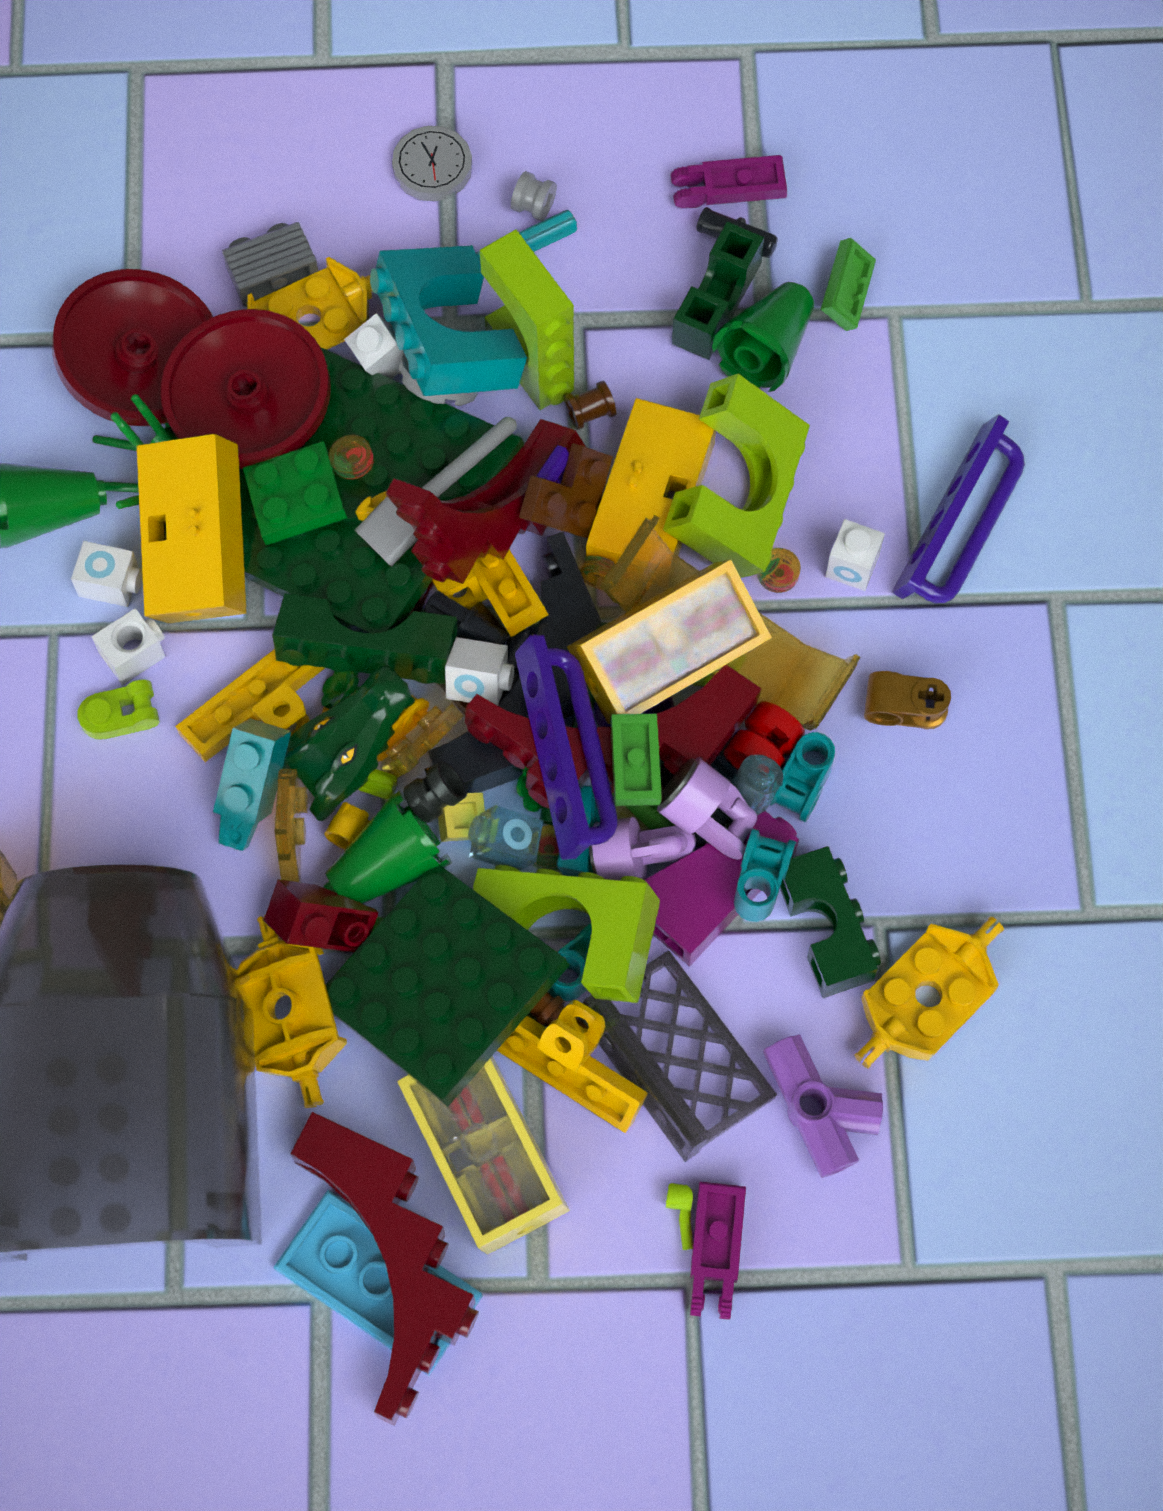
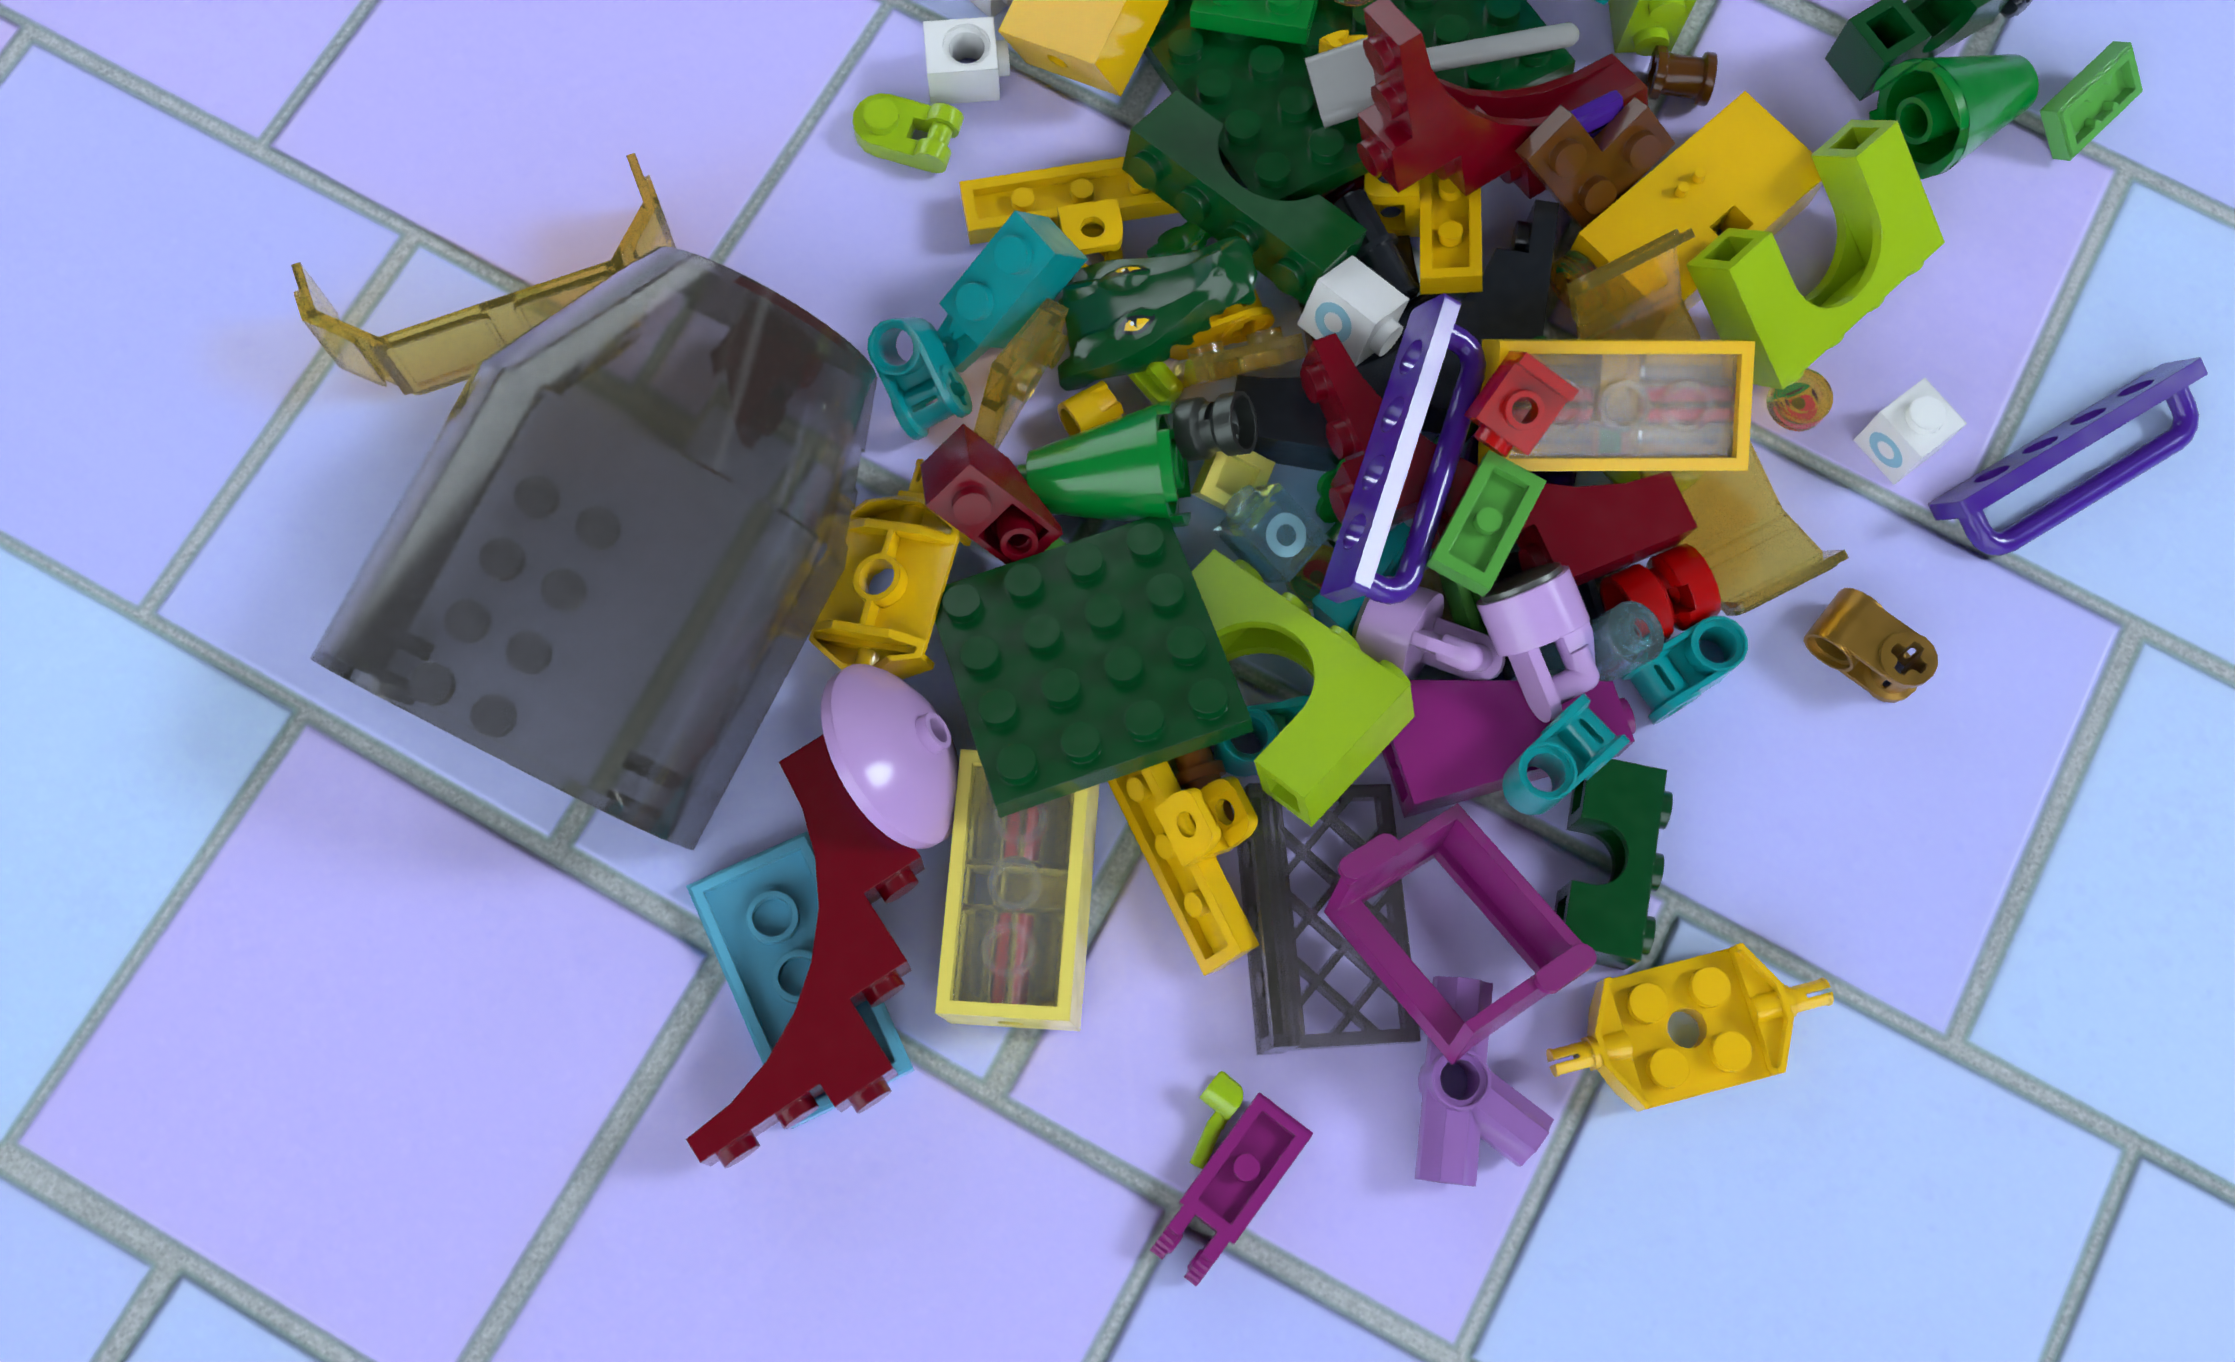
camera: 25 degrees right, 5 degrees up
none -> lavender dish [821,664,959,849]
none -> teal piece [867,317,973,441]
none -> magenta piece [1324,803,1597,1065]
none -> red brick [1464,351,1579,458]

